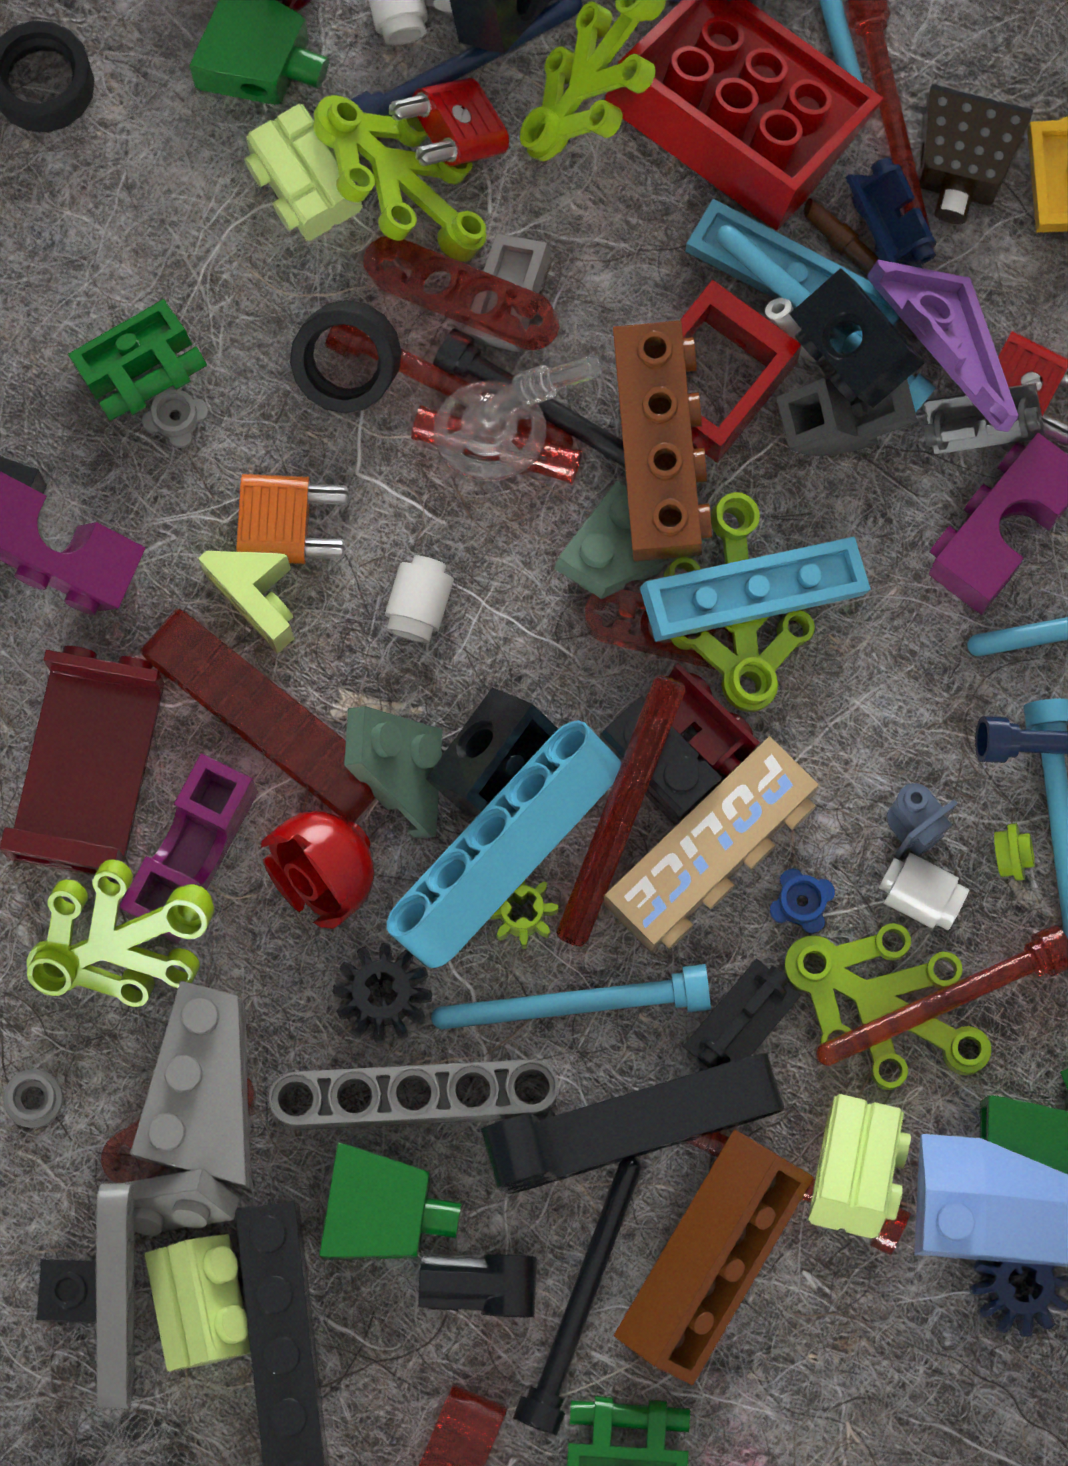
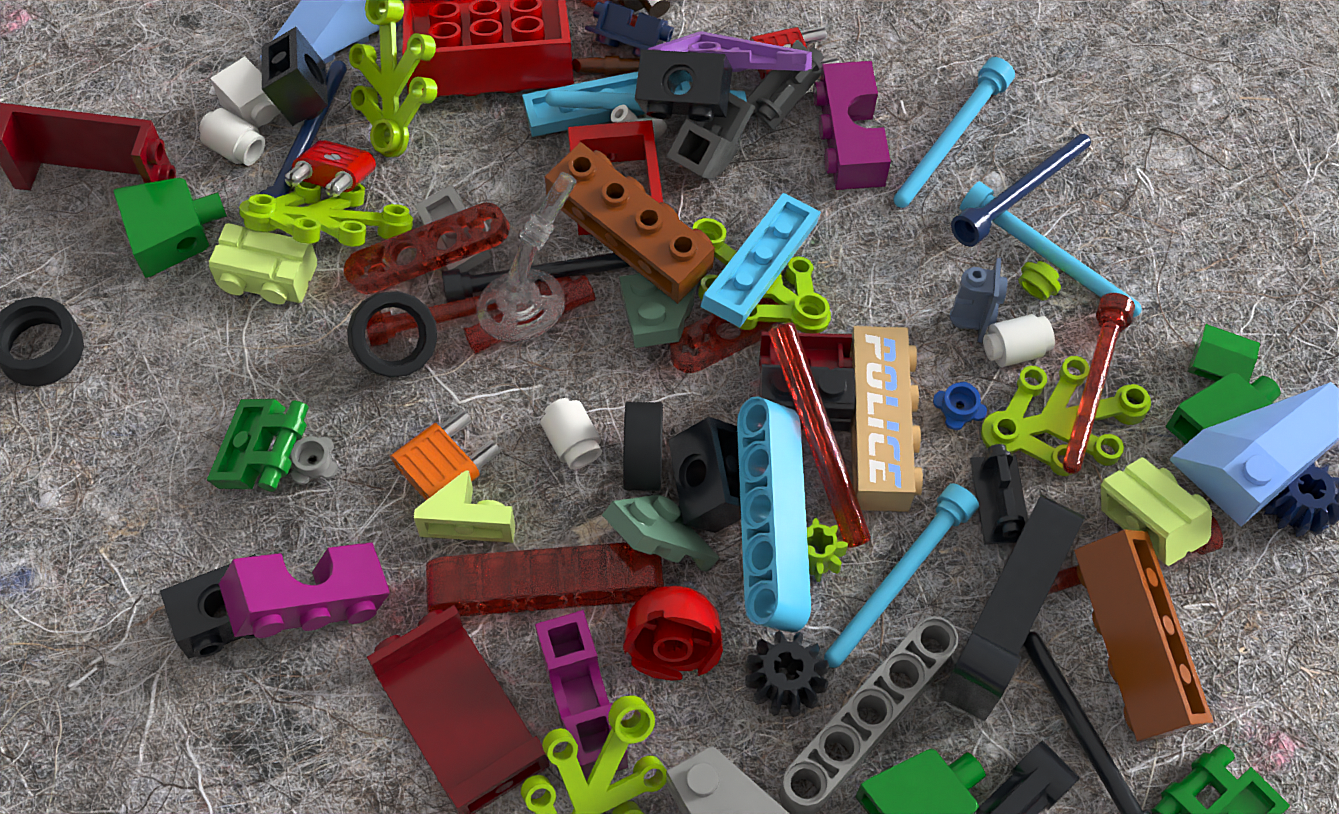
camera: 45 degrees left, 15 degrees down
none -> black tyre [623,402,663,491]

